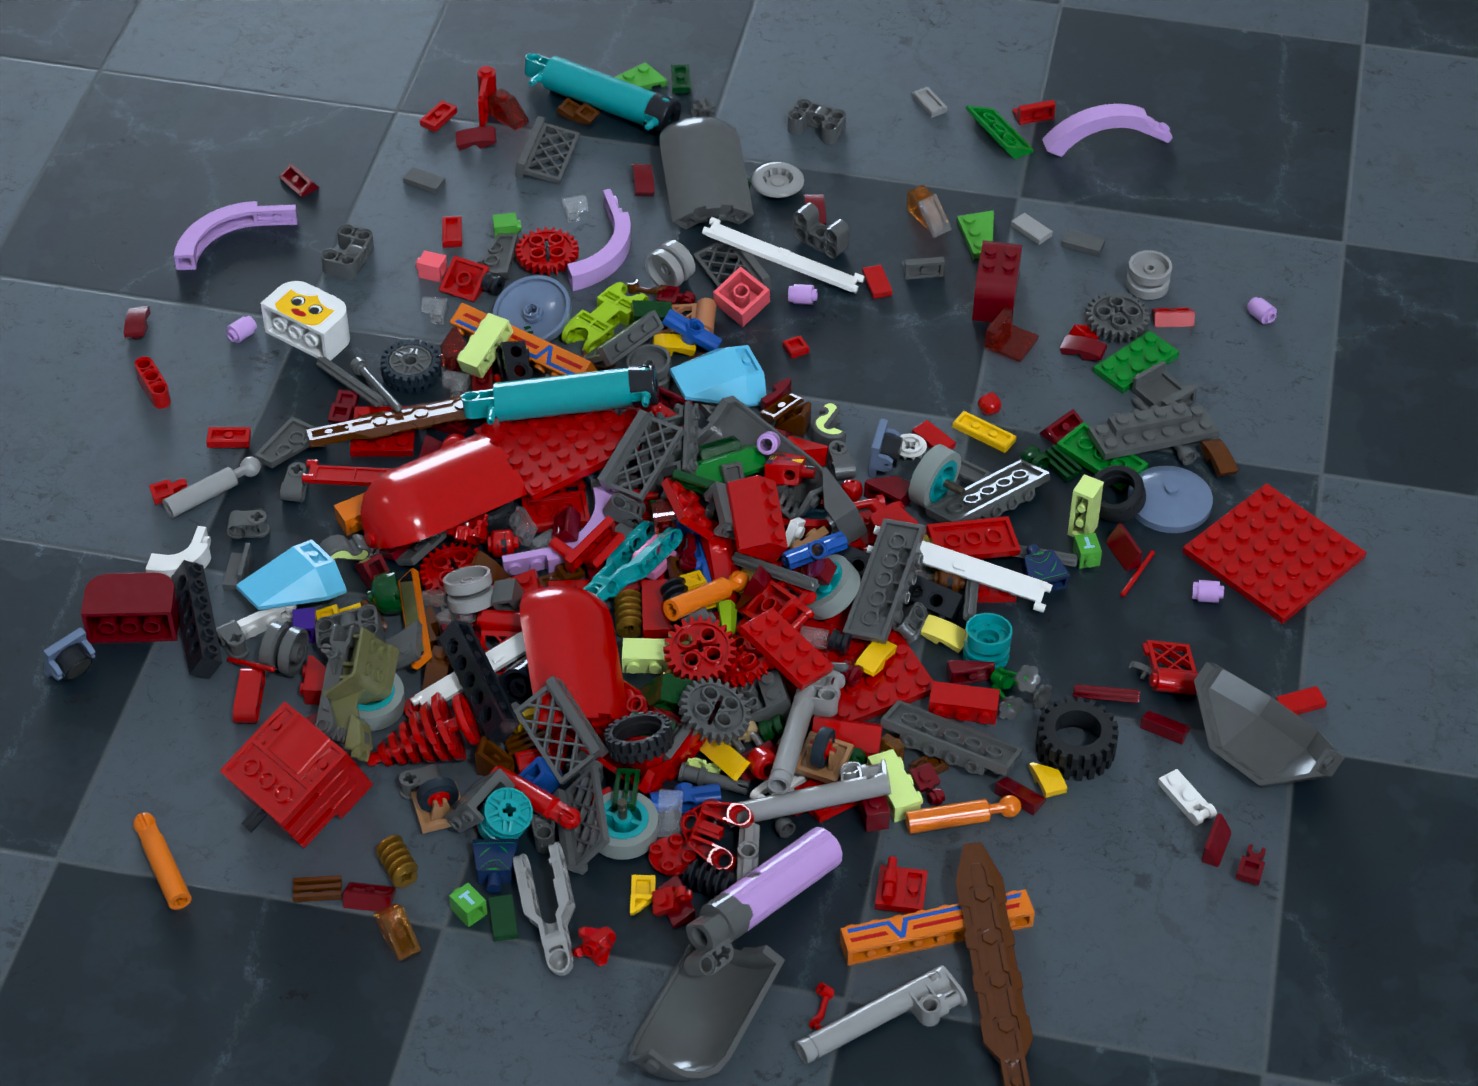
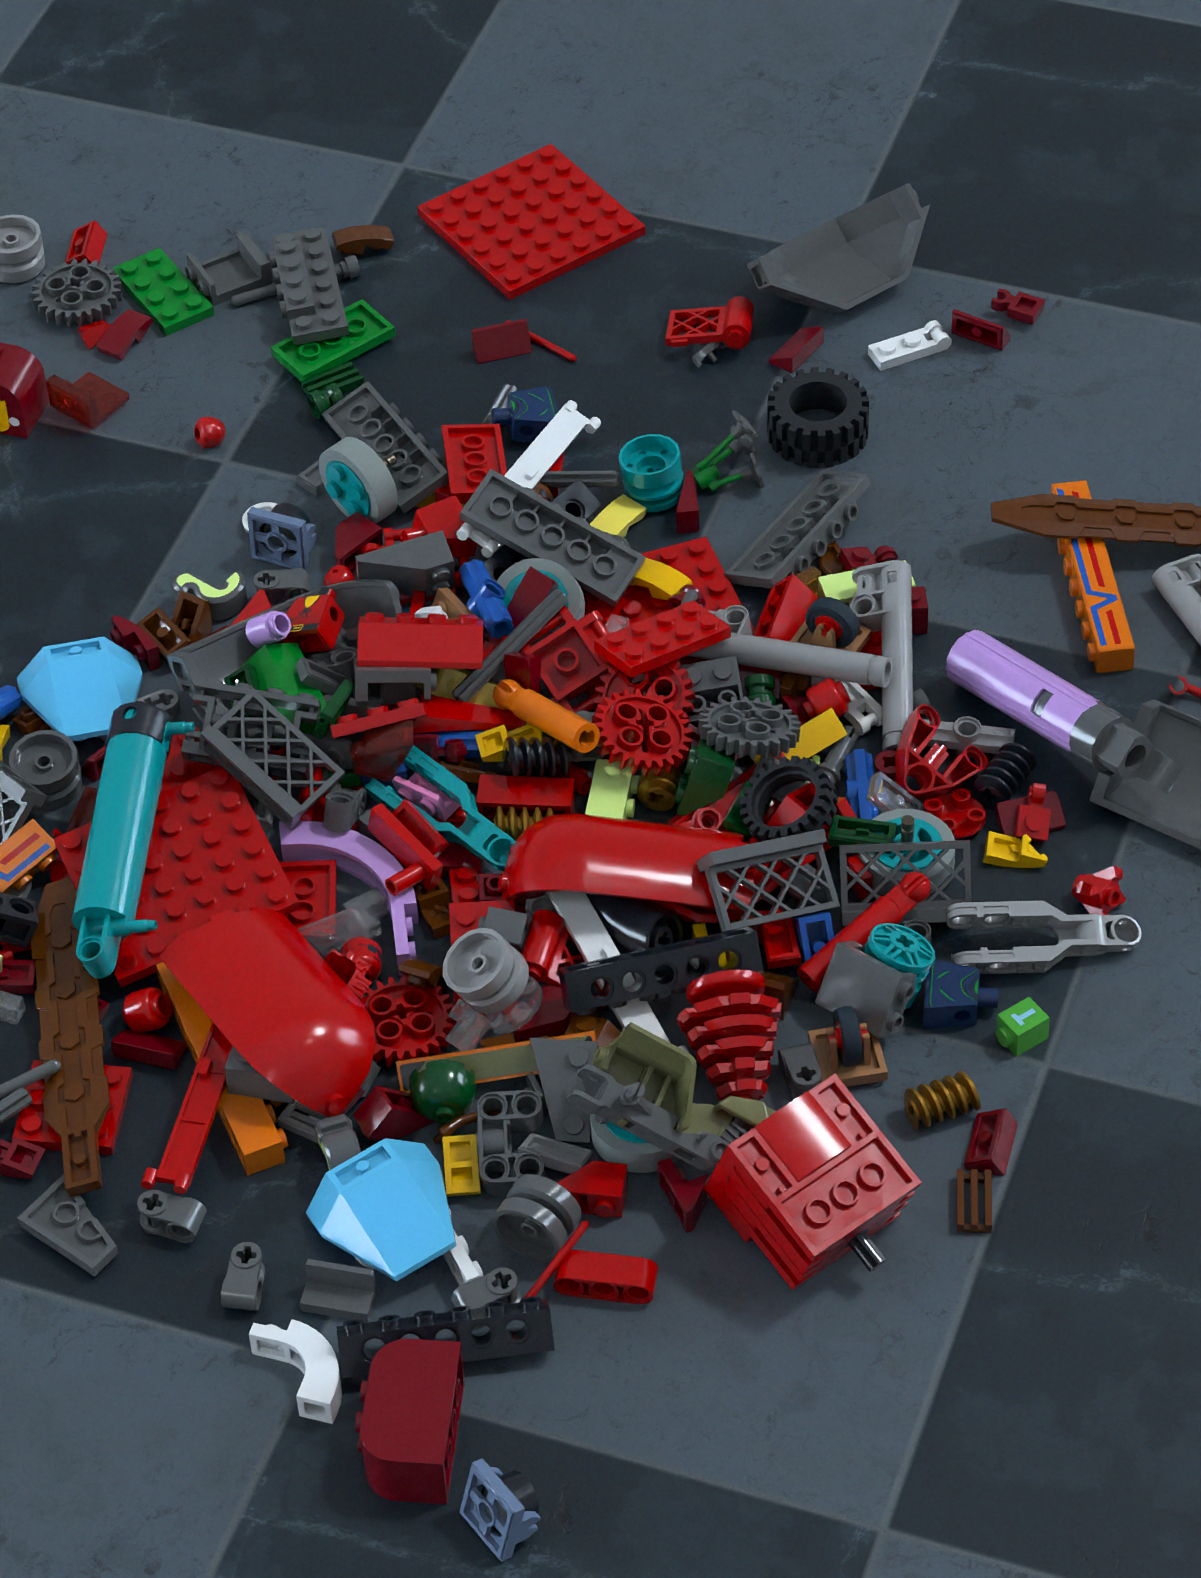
camera: 80 degrees left, 0 degrees up
orange piece [133,812,192,910] -> none
red plate [149,478,188,505] -> none
light grey piece [162,456,261,519] -> none
red plate [206,427,251,448] -> none
dark purple brick [292,608,317,643] -> none
clear orange slope [374,904,421,961] -> none
dark green tile [488,894,518,942] -> none
dark red slope [551,505,581,543] -> none
red tile [782,335,809,359] -> none
black wheel [828,629,852,655] -> none
red plate [875,856,928,913] -> none
orange piece [905,795,1021,835] -> none
red tile [912,420,956,450] -> none
red brick [928,681,1000,725] -> none
yellow tile [952,411,1017,453] -> none
dark red slope [995,776,1046,816] -> none
yellow slope [1028,762,1068,798] -> none
dark red slope [1040,408,1083,445] -> none
yellowish green brick [1067,474,1104,537] -> none
bright green brick [1072,533,1102,569] -> none
dark red axle [1073,684,1140,703] -> none
black tyre [1093,465,1146,523] -> none
sand blue dish [1127,466,1213,533] -> none
lavender brick [1192,580,1224,603] -> none
lavender brick [1247,297,1277,325] -> none
red tile [1276,686,1327,715] -> none

